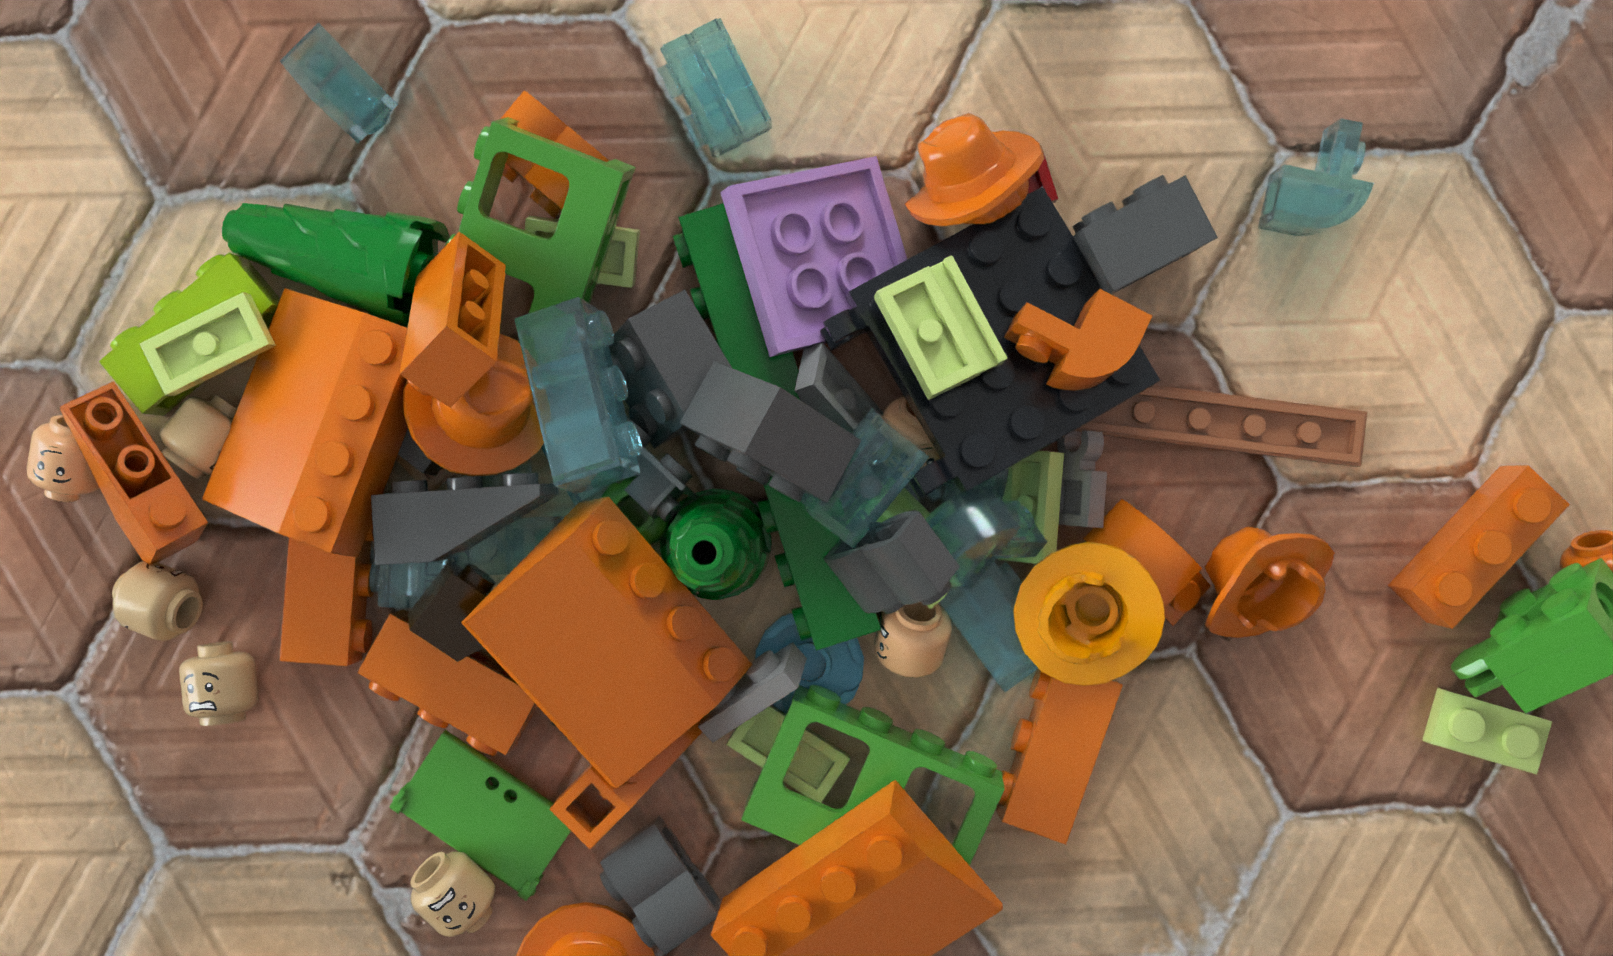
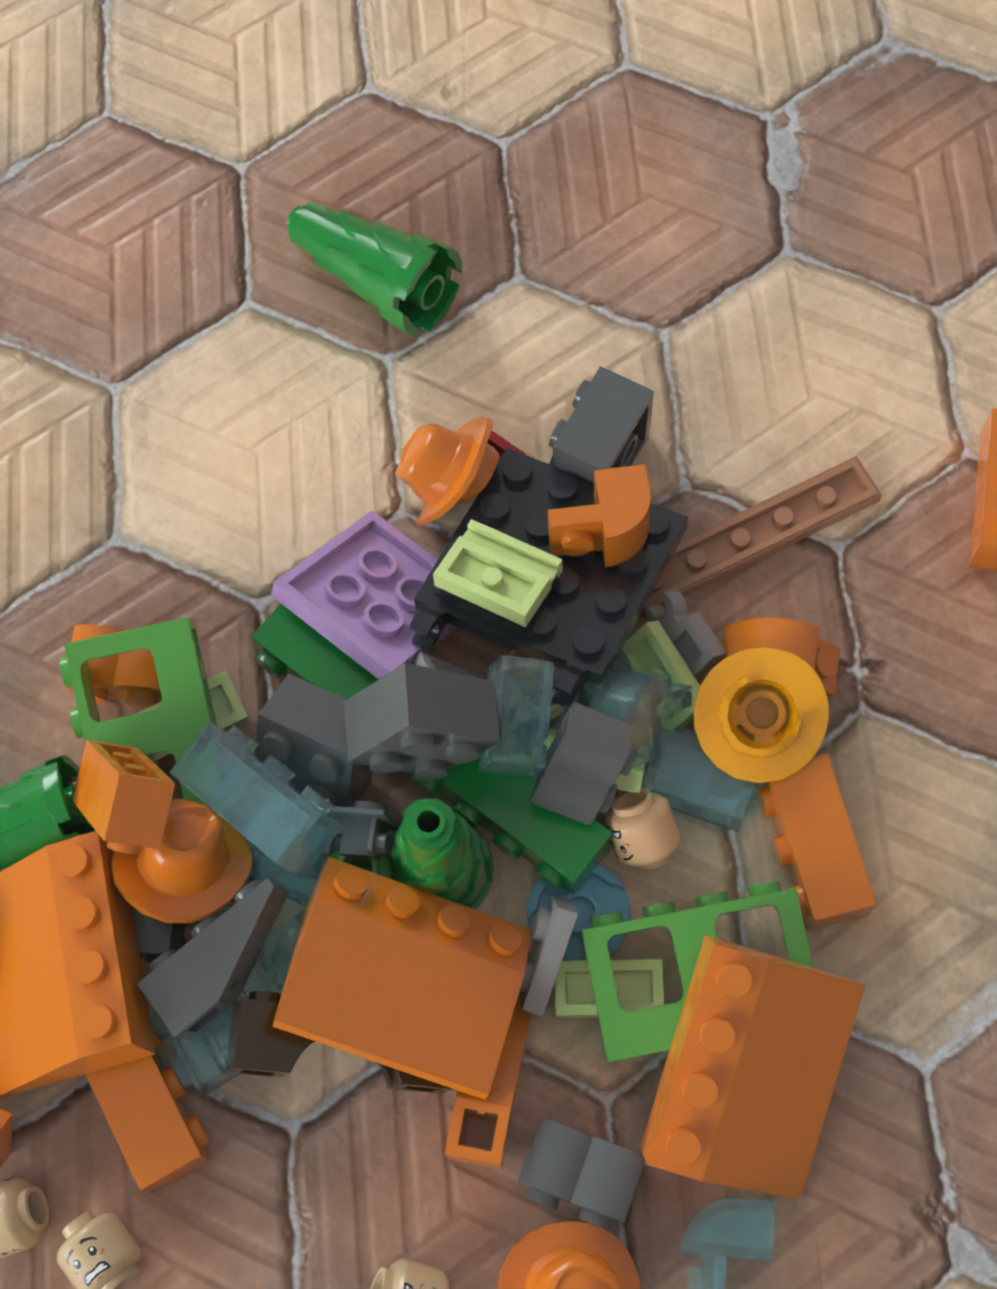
camera: 30 degrees left, 20 degrees down
orange brick [357,609,538,756] -> none
bright green door [389,729,571,901] -> none
clear light blue brick [657,18,772,158] -> none
orange hat [1204,526,1335,638] -> none
clear light blue brick [1258,118,1374,236] -> none

